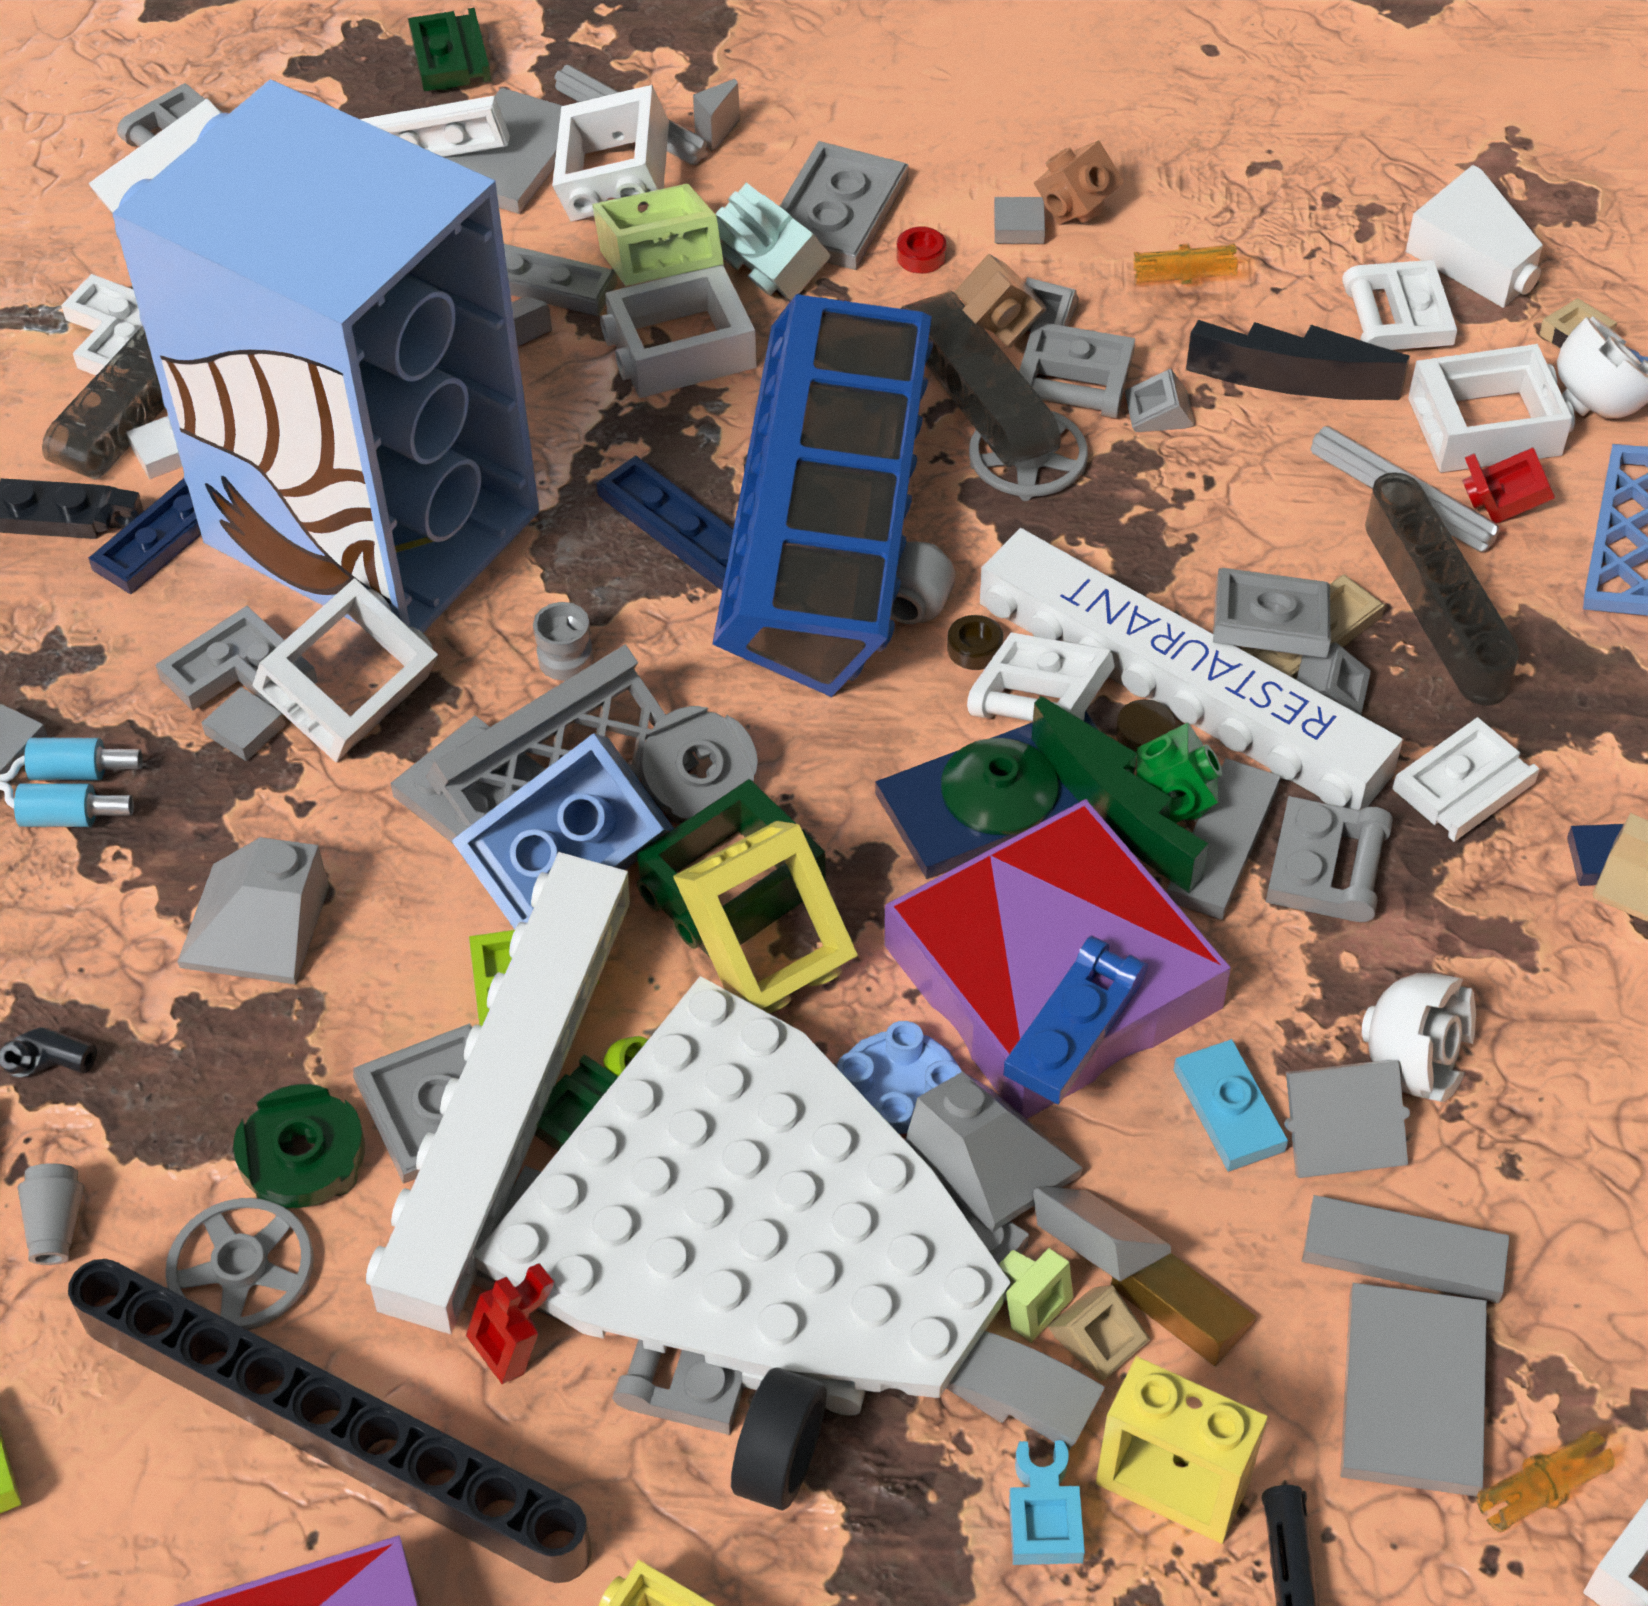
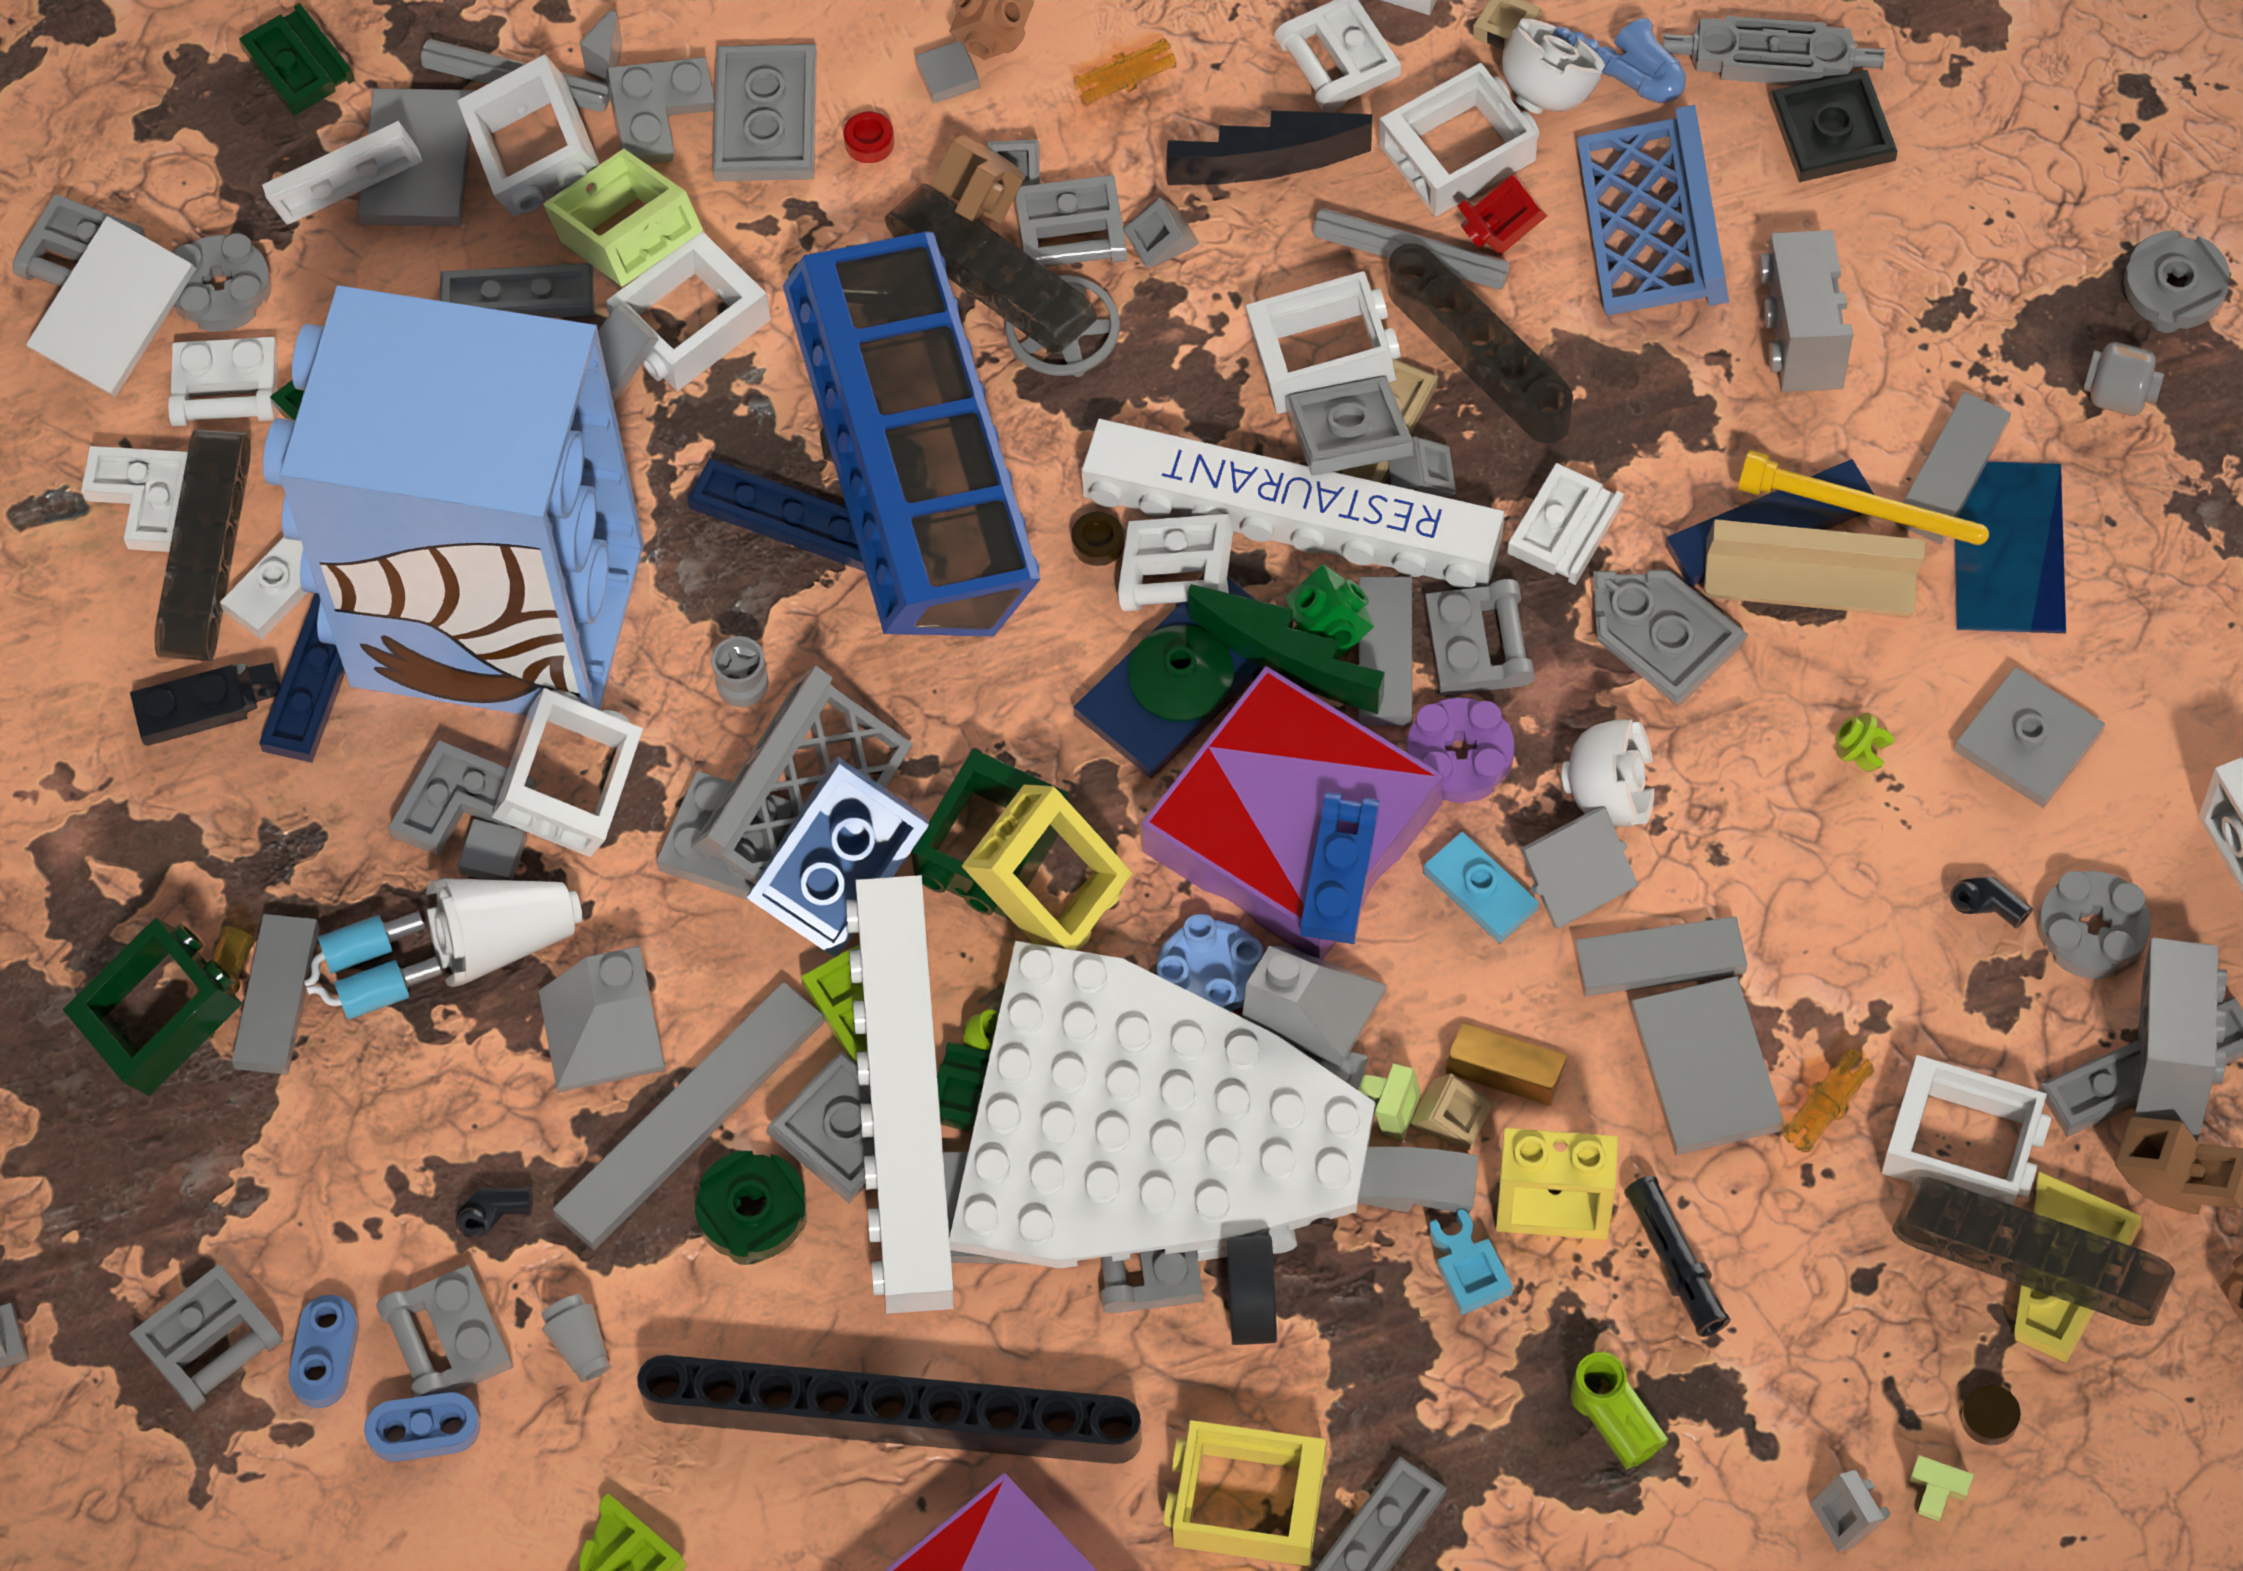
camera: 20 degrees left, 10 degrees up
light grey wheel [165,1198,314,1330] -> none
red plate [466,1263,555,1384] -> none
light grey plate [639,706,758,824] -> none
light aqua brick [716,183,831,301] -> none
light grey head [890,542,956,624] -> none
light grey slope [1033,1186,1171,1281] -> none
dark brown tile [1116,699,1175,753] -> none
none -> white cone [426,878,582,987]
none -> light grey tile [553,982,824,1250]
none -> light grey tile [598,306,659,404]
none -> light grey plate [606,57,715,164]
none -> white window [1246,271,1401,414]
none -> medium lavender plate [1407,698,1514,803]
none -> light grey tile [1593,570,1748,705]

